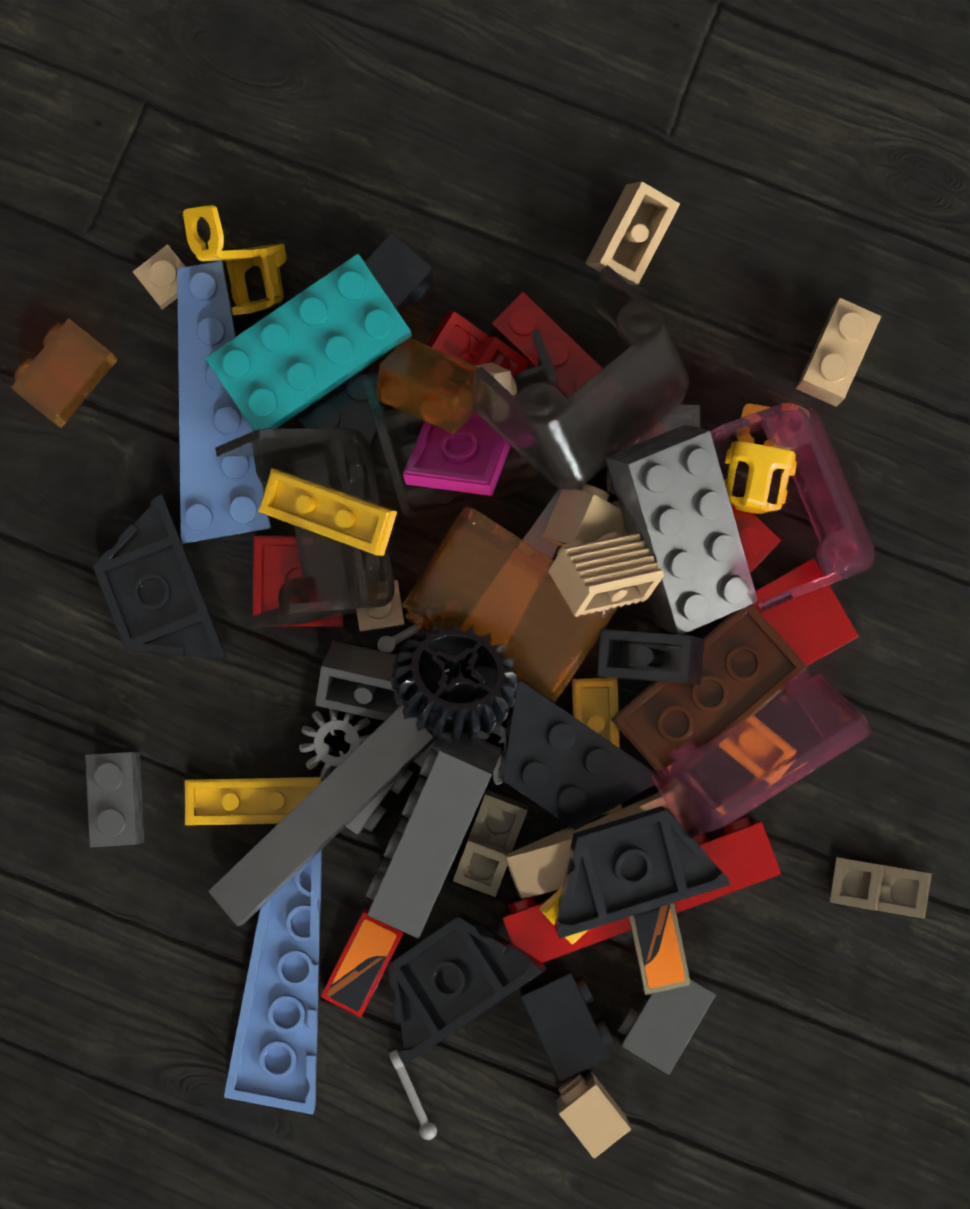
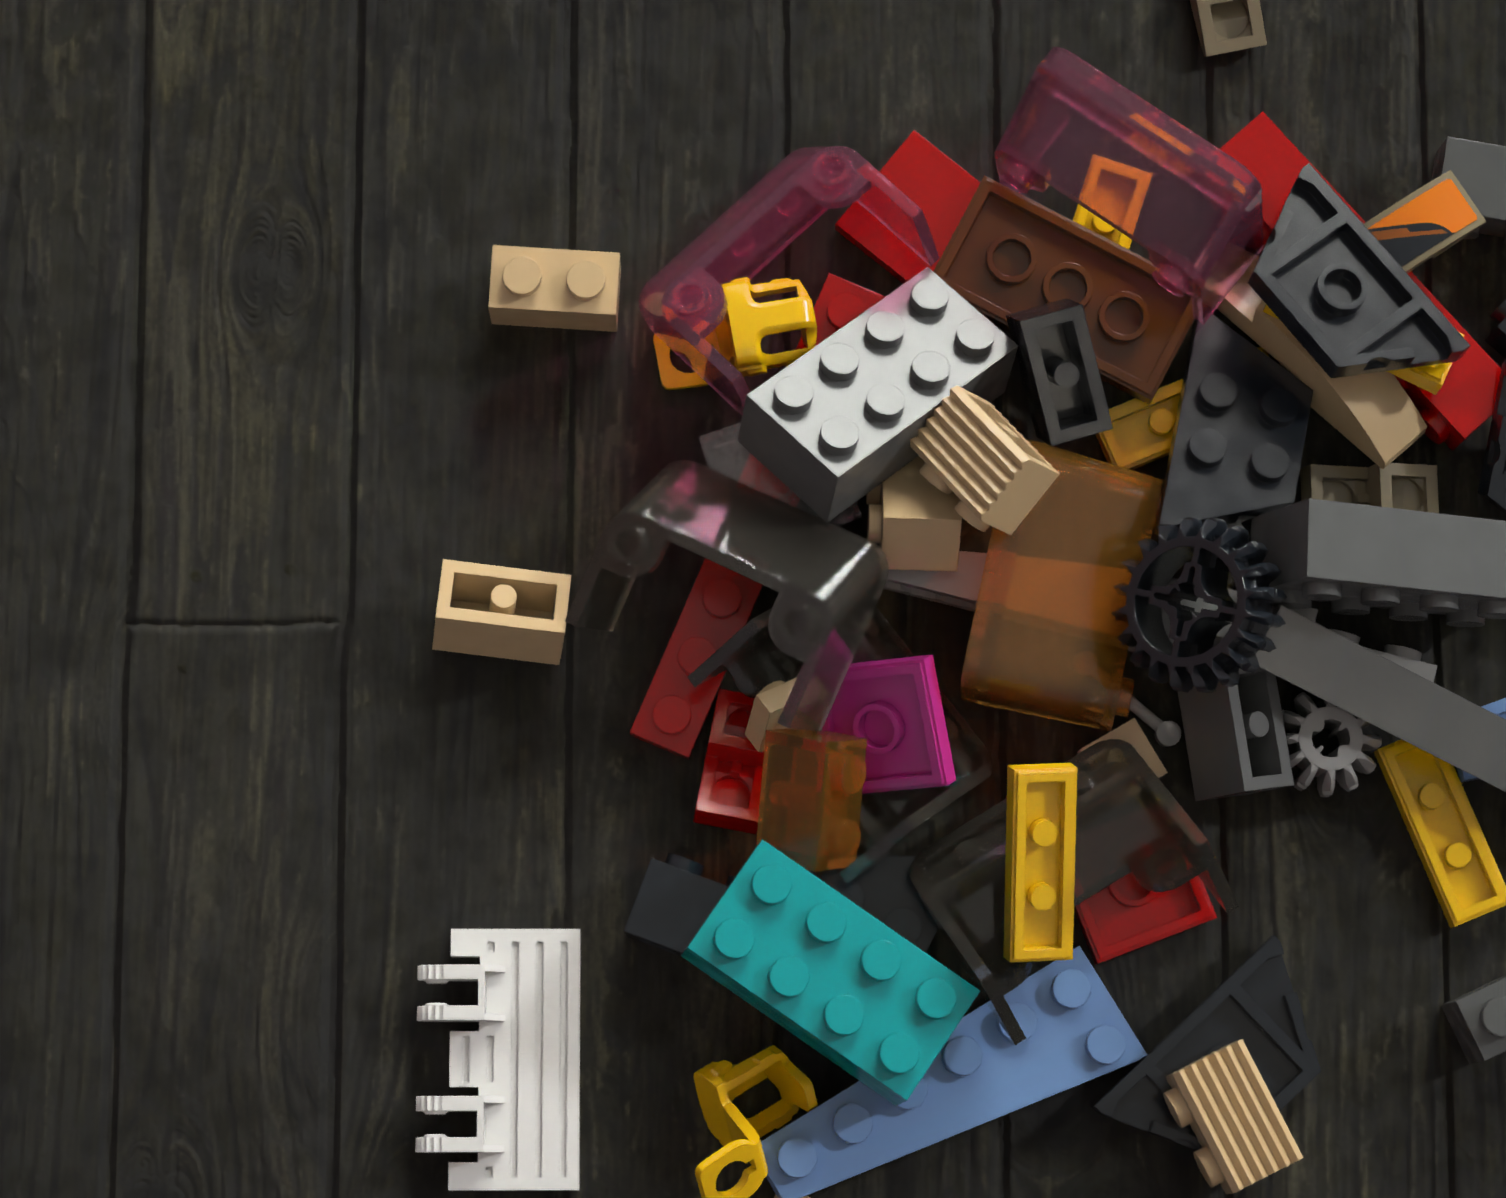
camera: 120 degrees left, 5 degrees down
none -> white hinge [415,929,581,1191]
none -> tan brick [1163,1039,1303,1194]

